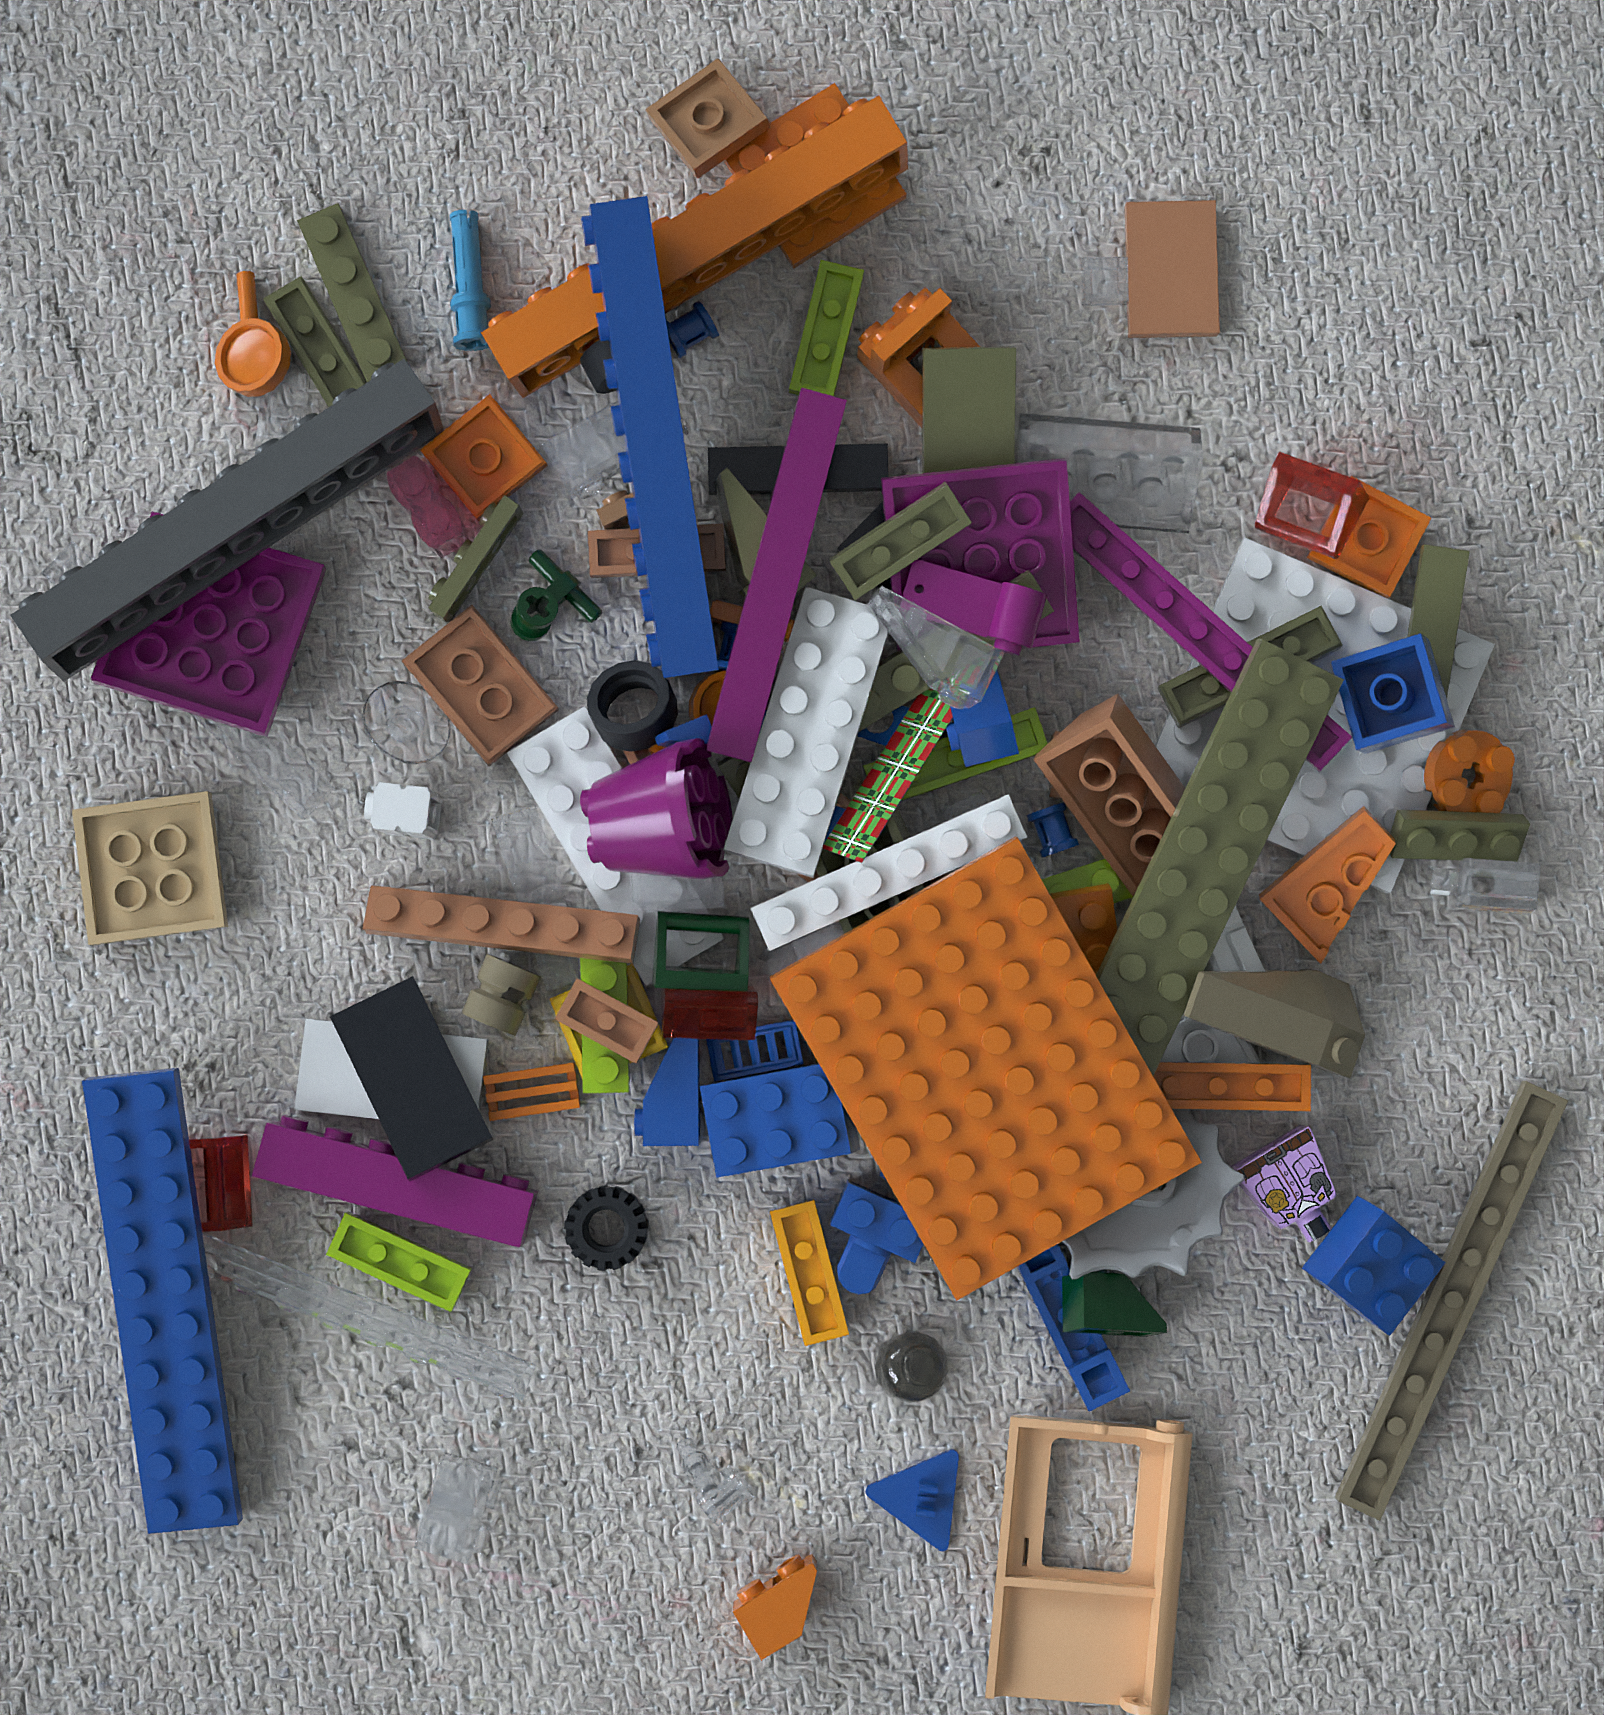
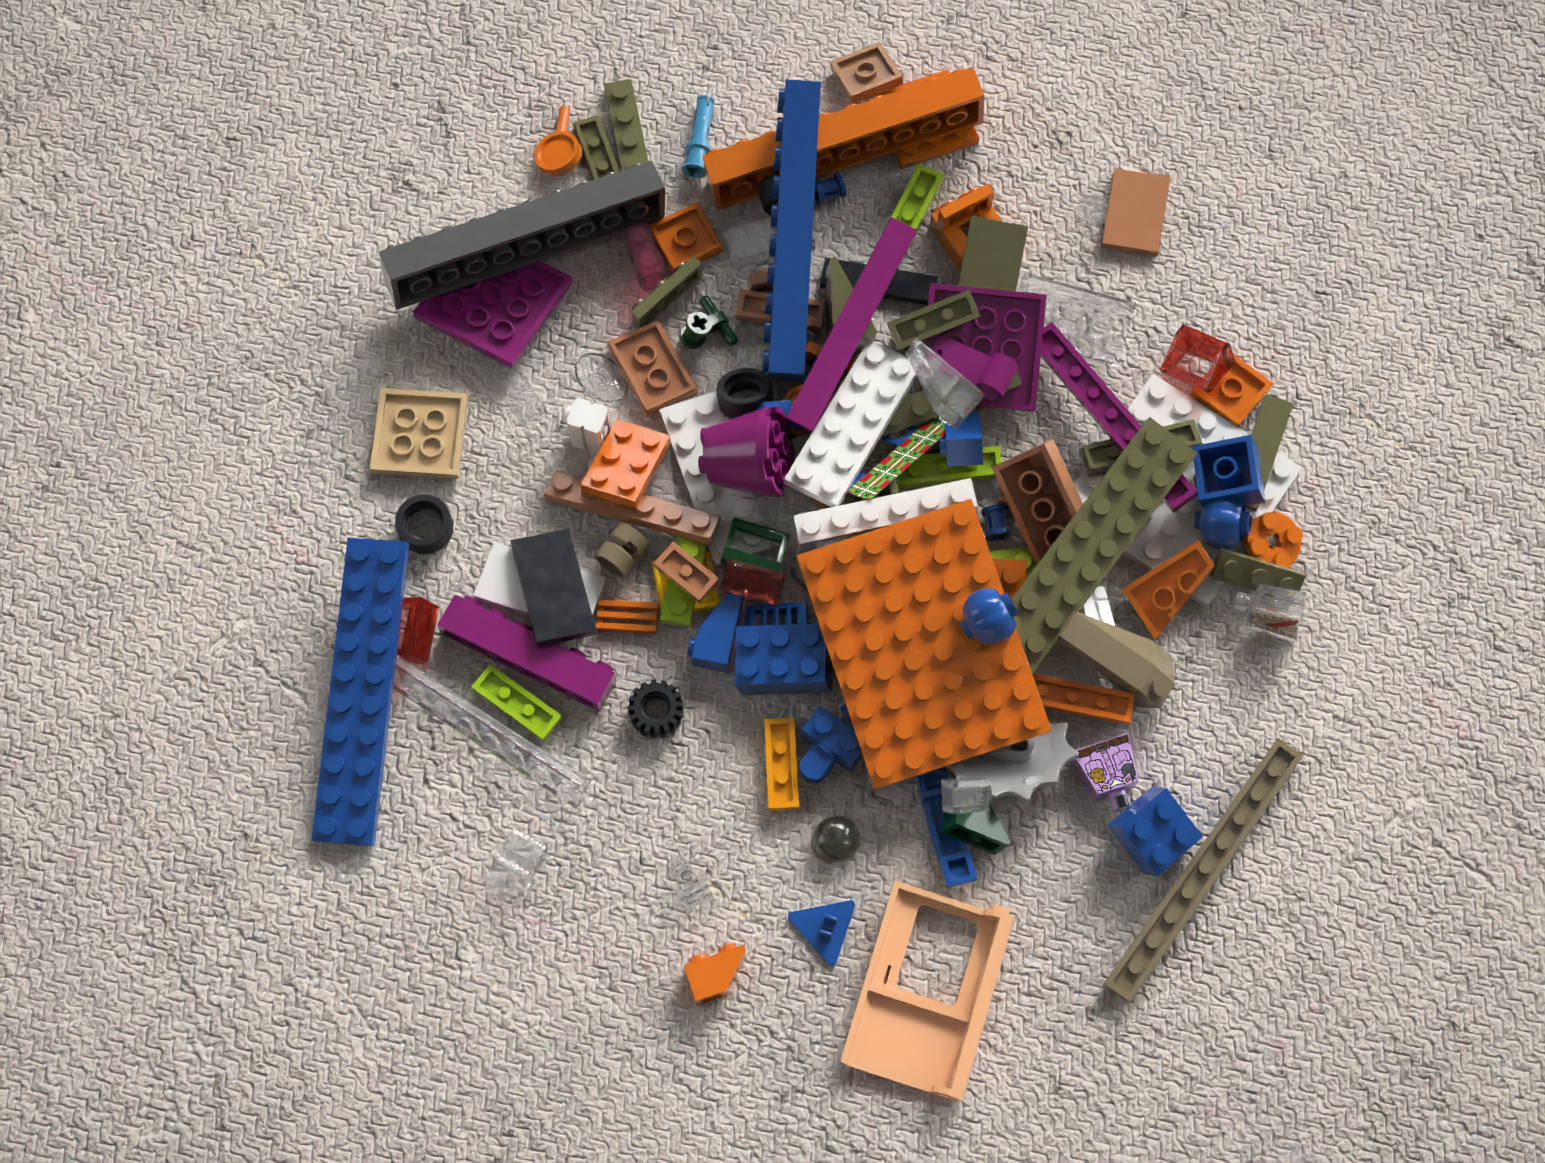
camera: 15 degrees right, 15 degrees down
none -> black tyre [395,494,453,554]
none -> plate [580,419,671,508]
none -> clear brick [941,777,992,814]
none -> blue plant [959,588,1019,645]
none -> blue plant [1194,498,1252,550]

